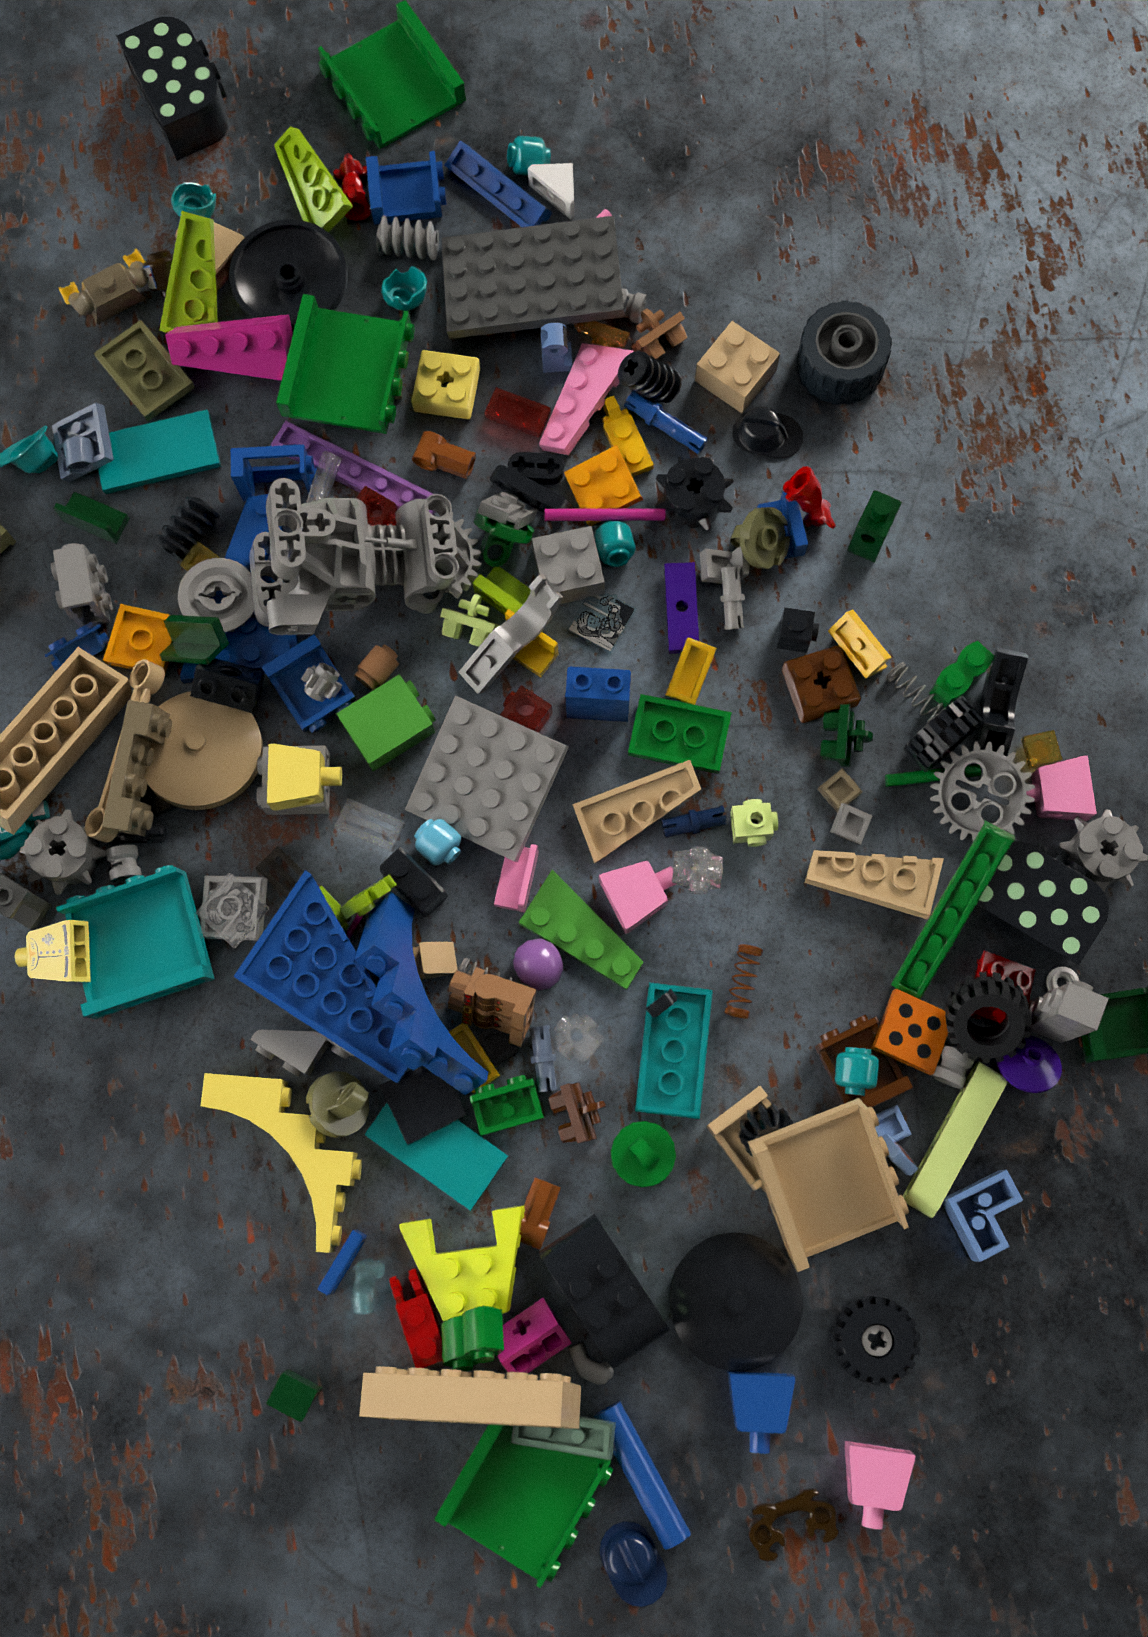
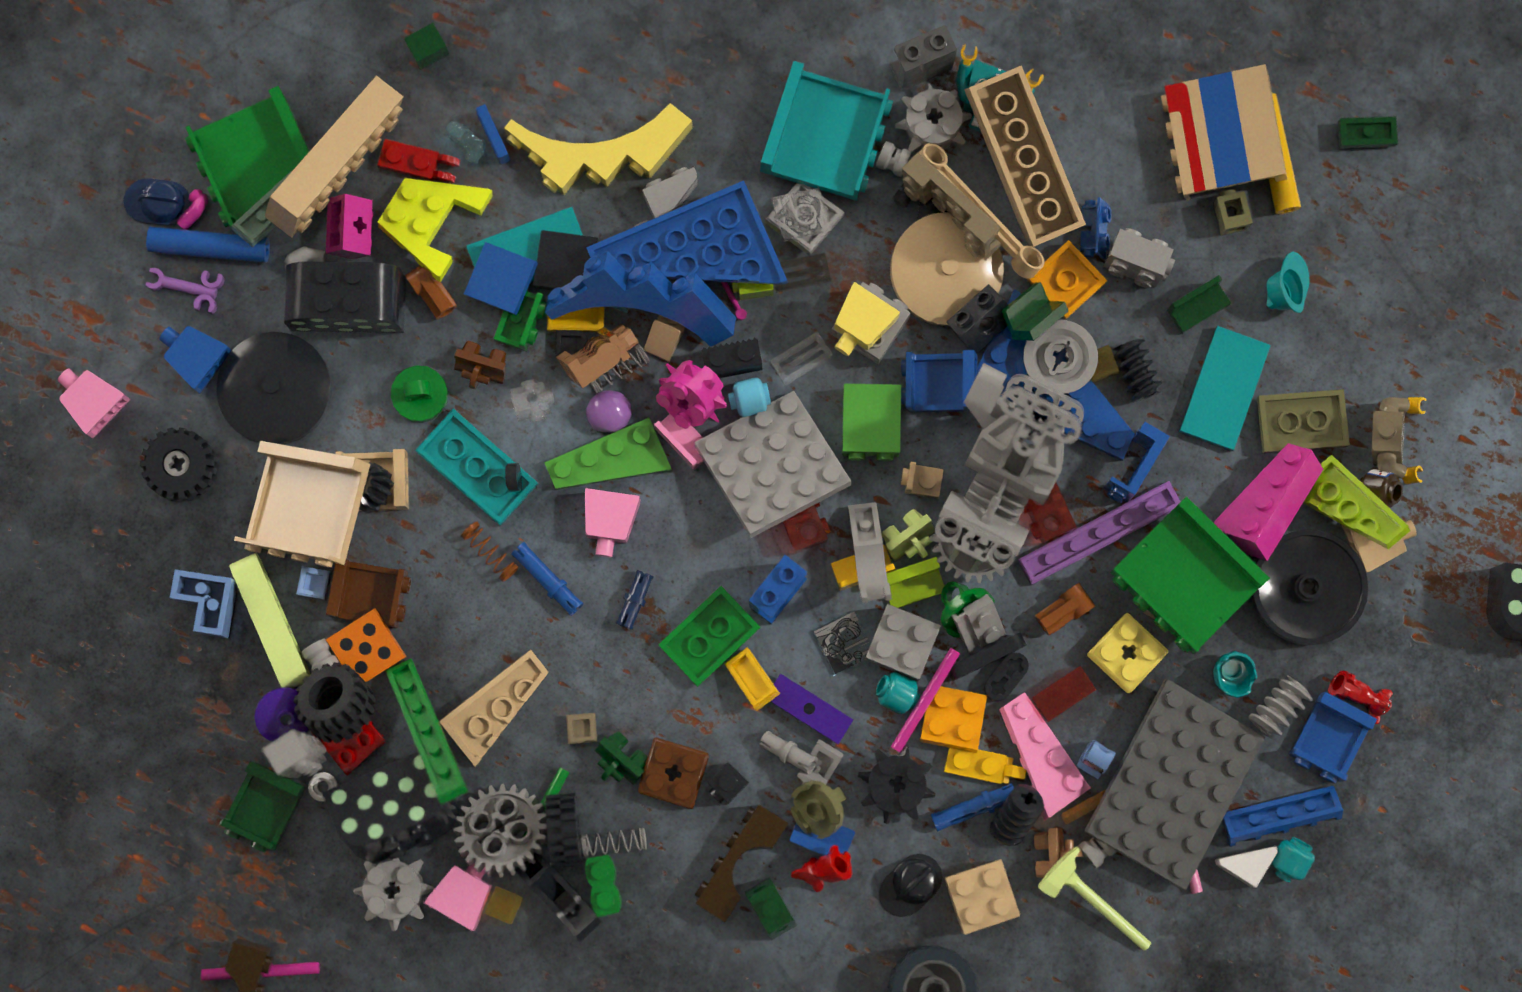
camera: 120 degrees right, 5 degrees up
light yellow torso [15,920,91,982] -> none
sand blue plate [52,402,114,482] -> none
teal hair [171,182,216,218] -> none
lime wing [274,126,353,233] -> none
light grey gear [301,663,342,702] -> none
clear tile [306,451,341,503] -> none
olive tile [306,1071,369,1138] -> none
green panel [318,0,466,149] -> none
lime plate [339,874,397,919] -> none
medium nougat brick [354,644,399,691] -> none
green brick [441,1306,504,1372] -> none
sand blue pin [529,1025,558,1093] -> none
tan wing [572,760,701,864] -> none
clear brick [672,847,723,895] -> none
yellowish green brick [730,799,778,847] -> none
dark brown helmet [748,1488,839,1561] -> none
yellow panel [828,609,891,679] -> none
light grey tile [830,803,873,845] -> none
teal head [835,1047,879,1096] -> none
light blue tile [882,1133,918,1176] -> none
none -> medium lavender bar [146,268,224,314]
none -> dark pink arm [177,189,209,230]
none -> blue tile [464,242,538,316]
none -> blue pin [511,542,584,616]
none -> dark pink brick [656,360,727,429]
none -> dark brown arch [695,804,788,922]
none -> tan bracket [901,462,944,499]
none -> yellowish green piece [1038,847,1151,951]

